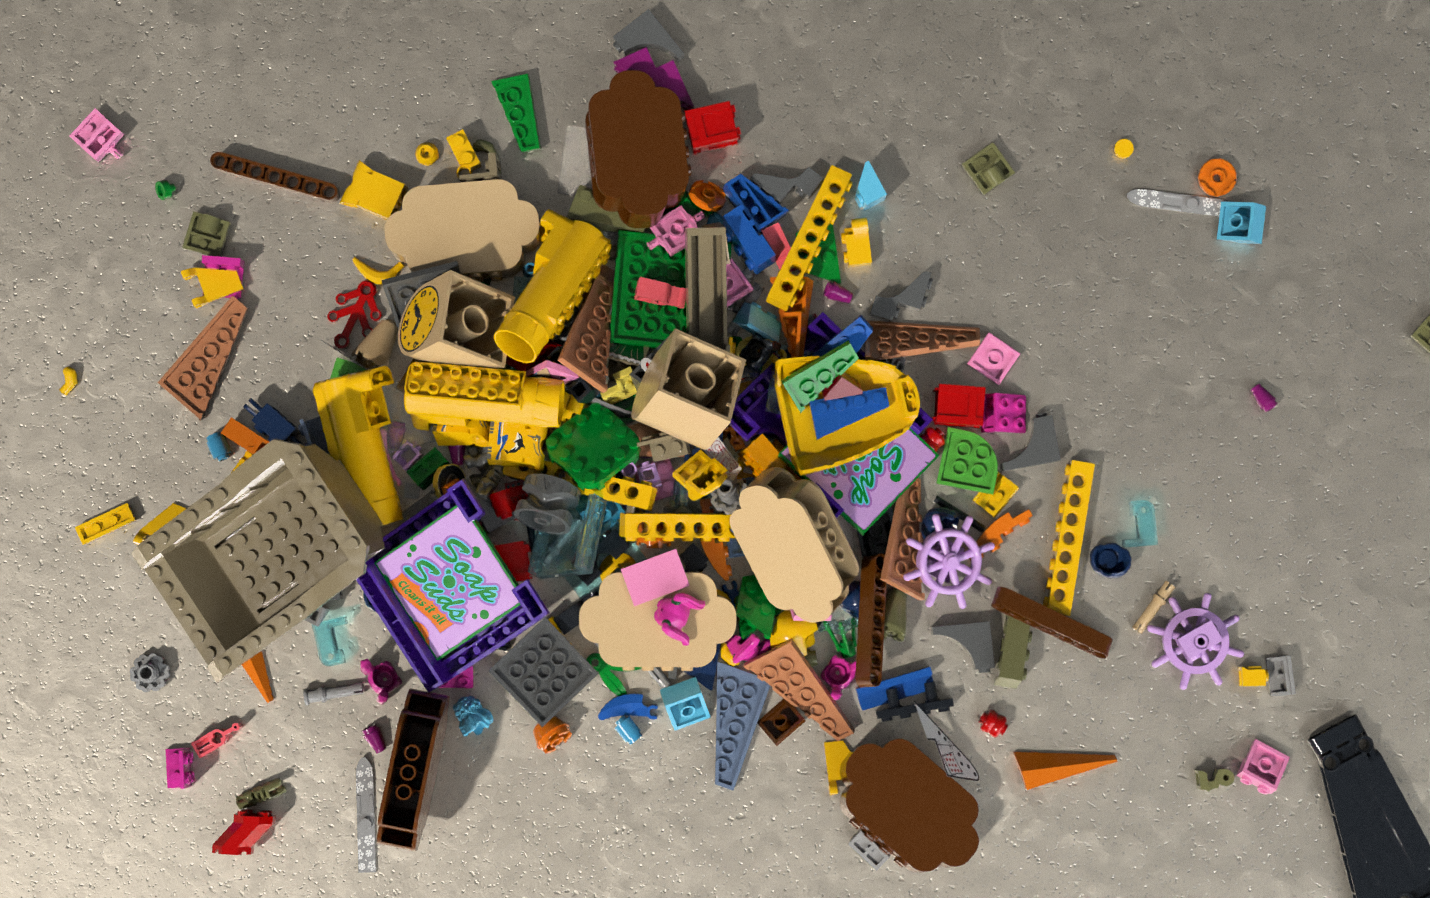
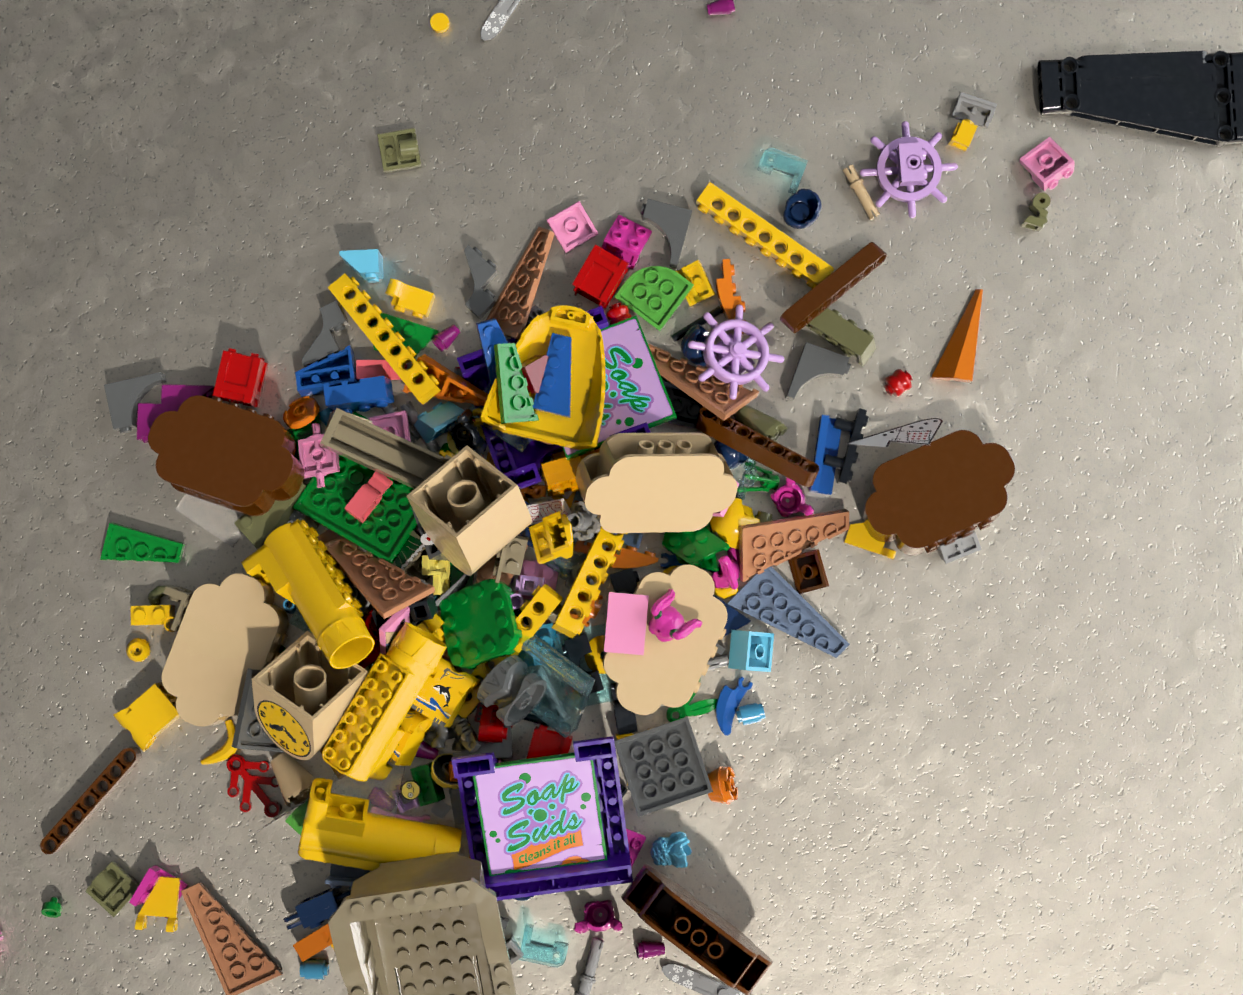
camera: 65 degrees left, 0 degrees up
none -> tile [401,780,421,800]

